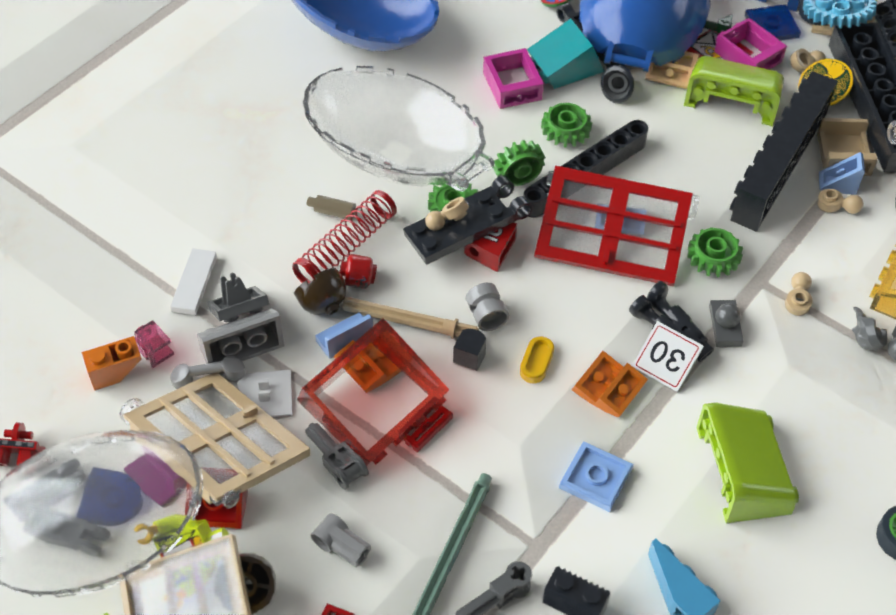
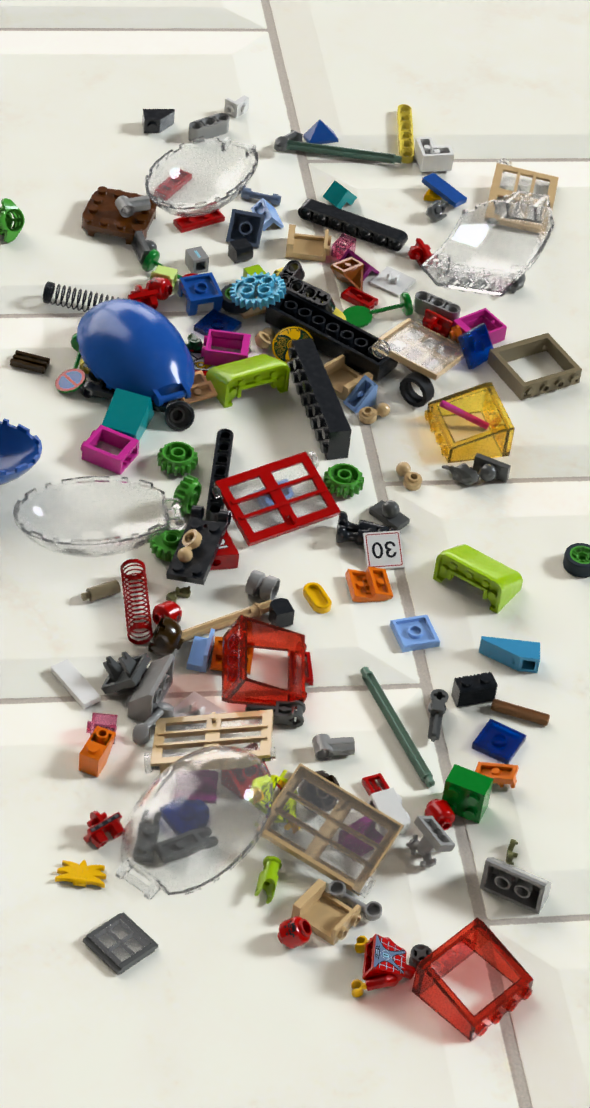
camera: 50 degrees left, 10 degrees down
none -> olive piece [166,586,191,603]

